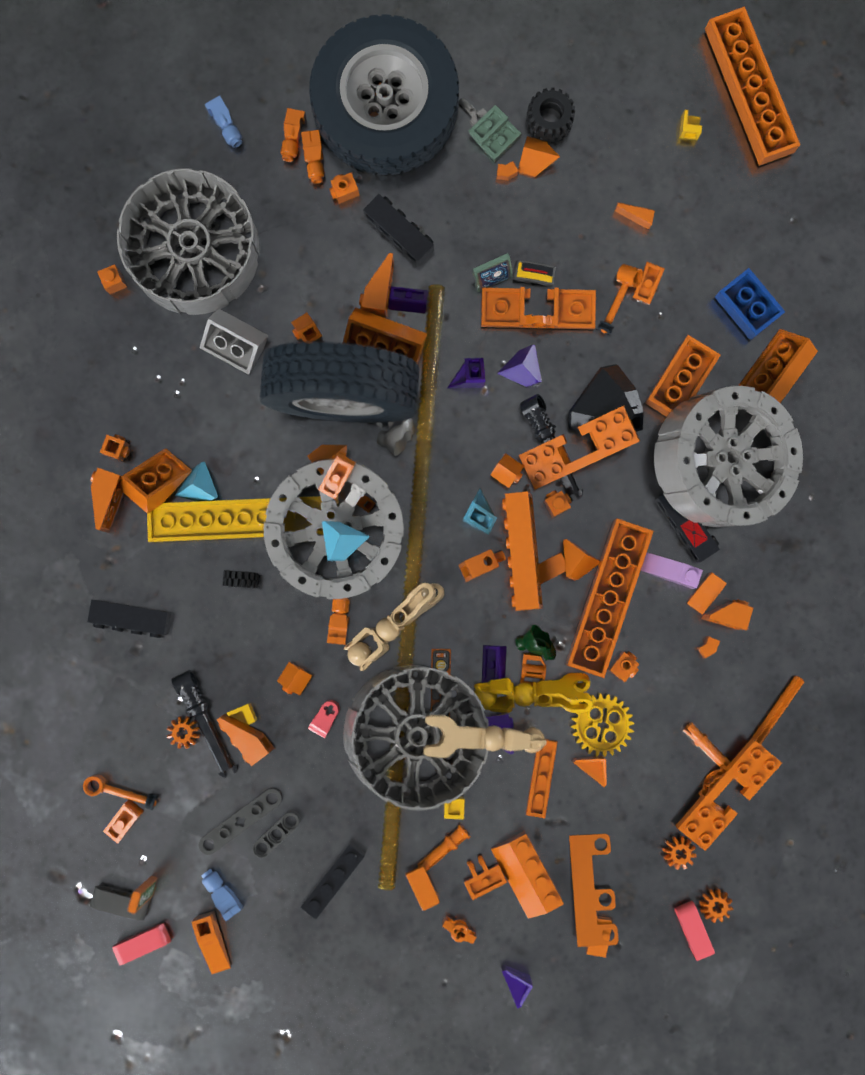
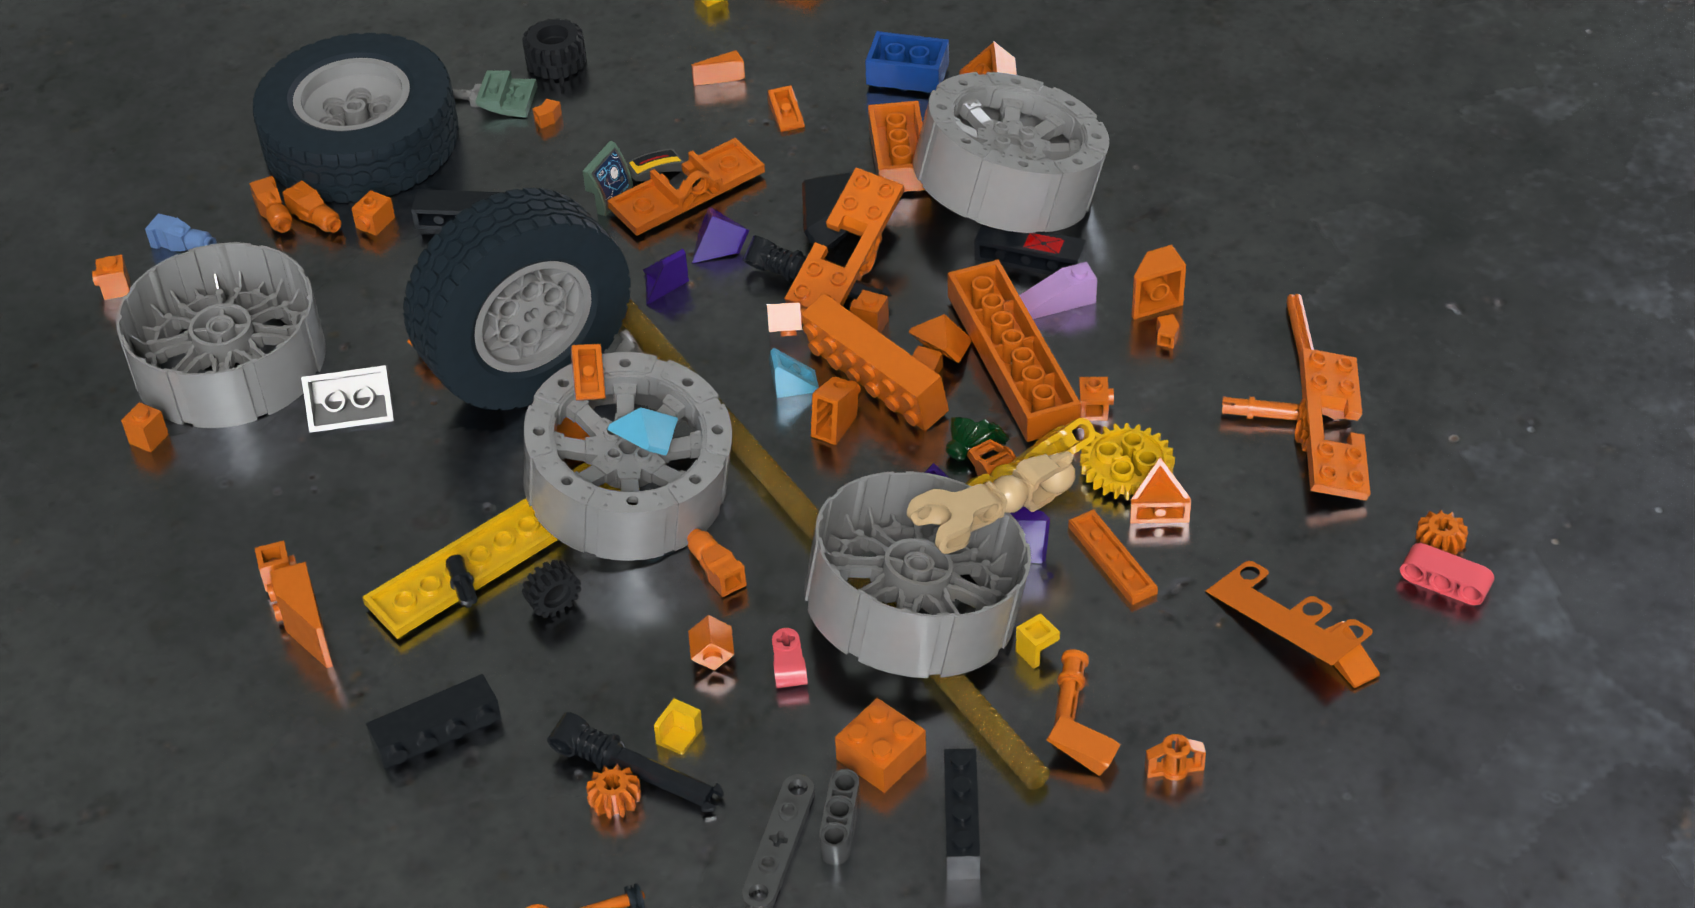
camera: 35 degrees left, 40 degrees down
orange slope [121,448,192,514] -> none
medium azure slope [175,461,218,501] -> none
orange slope [217,714,275,766] -> none
tan piece [344,583,445,671] -> none
orange hinge [464,855,507,900] -> none
orange slope [491,830,564,919] -> none
dark purple slope [501,965,533,1009] -> none
orange slope [518,136,560,177] -> none
orange piece [597,264,643,334] -> none
orange gear [663,836,696,870] -> none
orange slope [687,572,727,615] -> none
none -> orange brick [92,255,131,300]
none -> black axle [446,555,477,608]
none -> orange brick [835,698,926,793]

